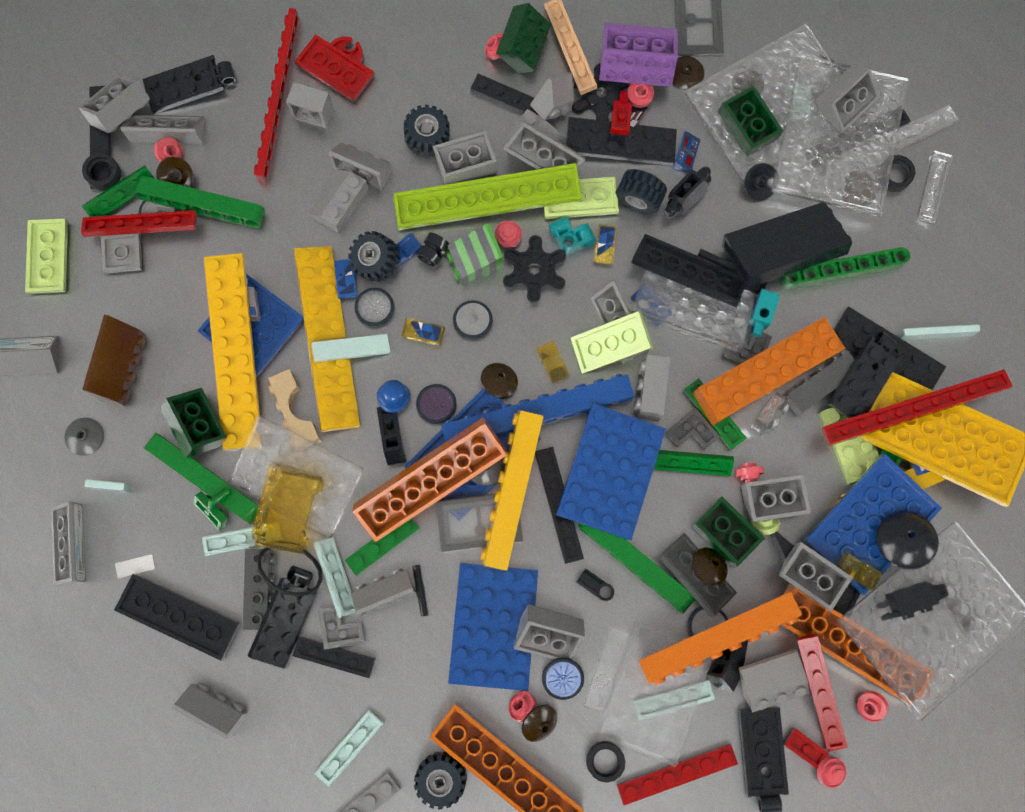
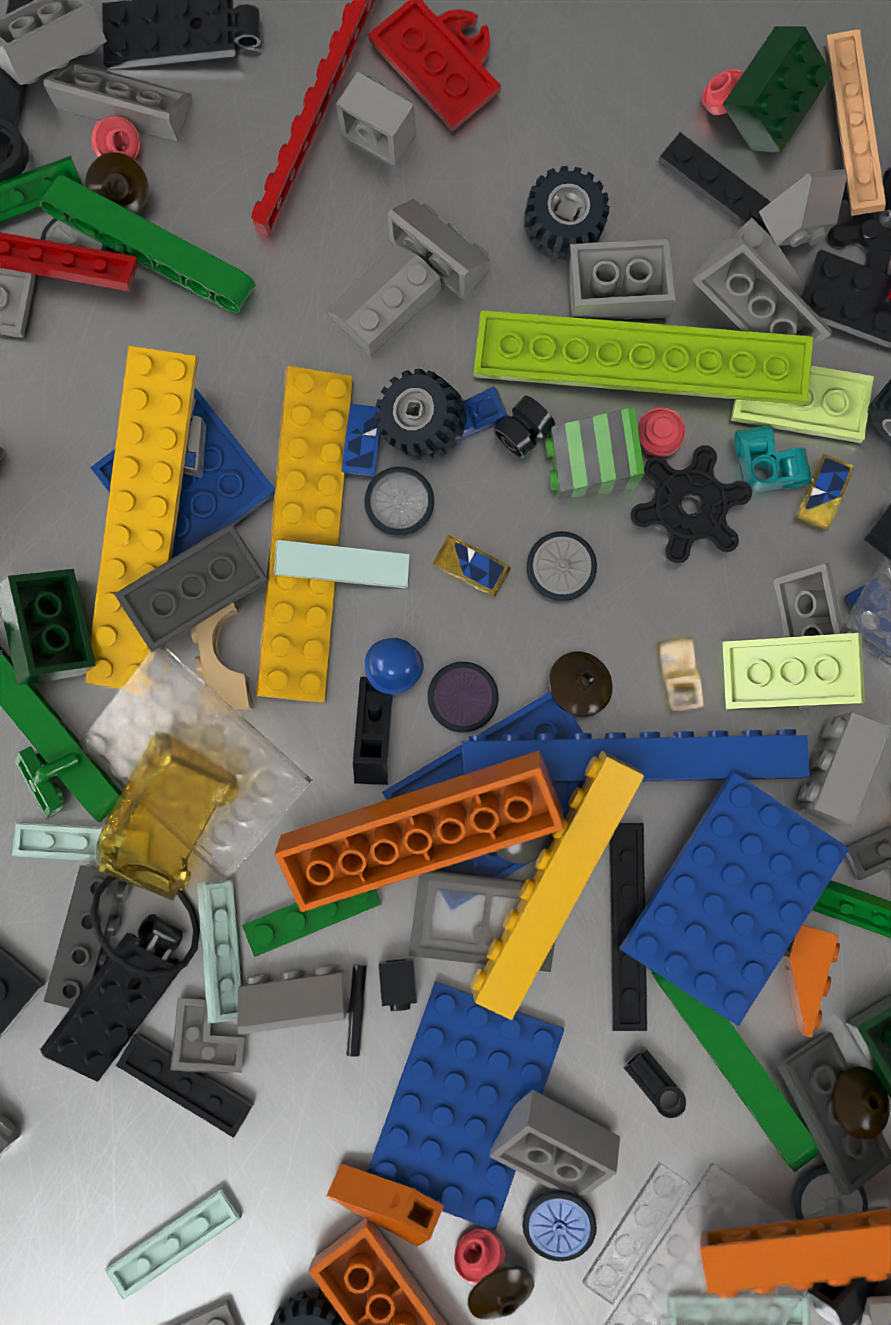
camera: 20 degrees right, 5 degrees up
none -> dark grey tile [114,523,268,653]
none -> orange slope [325,1163,444,1247]
none -> black brick [378,958,417,1011]
none -> orange slope [782,925,840,1038]

